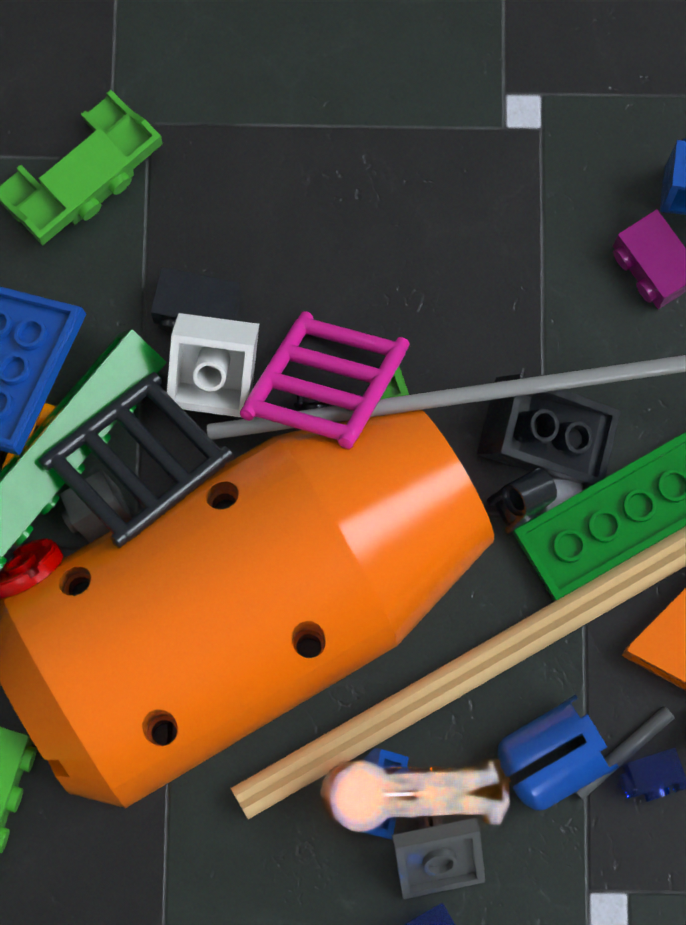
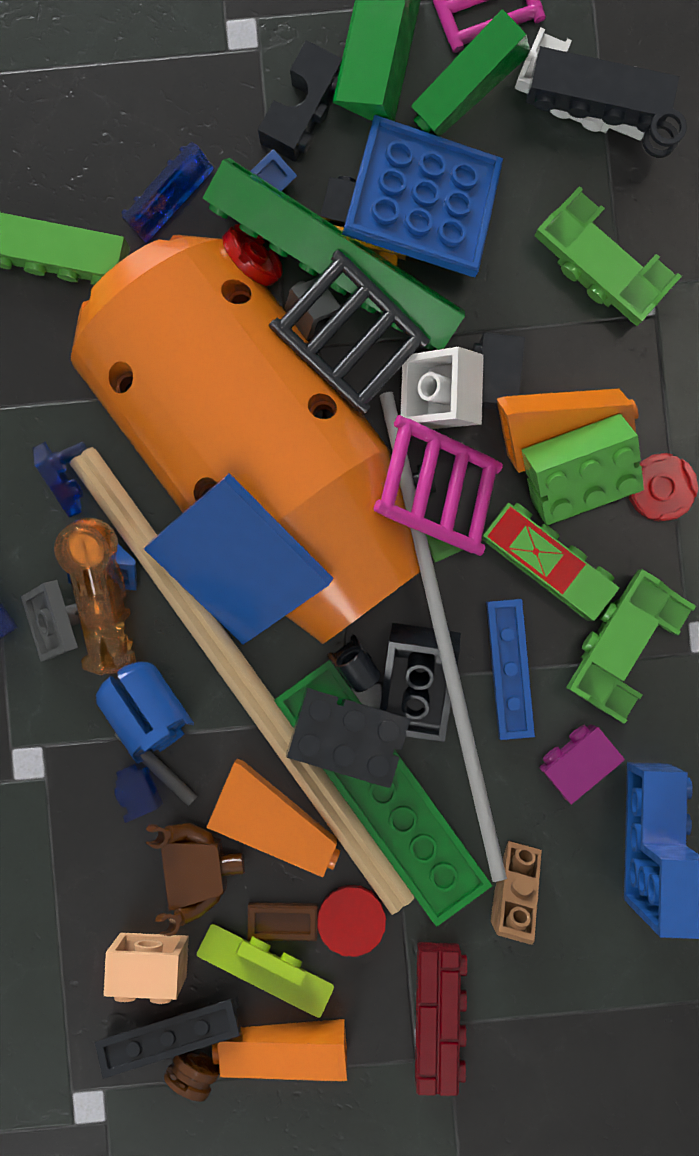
camera: 90 degrees right, 10 degrees up
none -> clear blue plate [33,441,87,518]
none -> blue tile [144,473,333,645]
none -> black piece [286,688,411,788]
none -> bright green brick [482,503,619,621]
none -> blue plate [486,599,535,740]
none -> orange slope [497,388,639,473]
none -> bright green piece [521,414,644,526]
none -> bright green bracket [566,569,696,724]
none -> red tile [629,453,698,522]

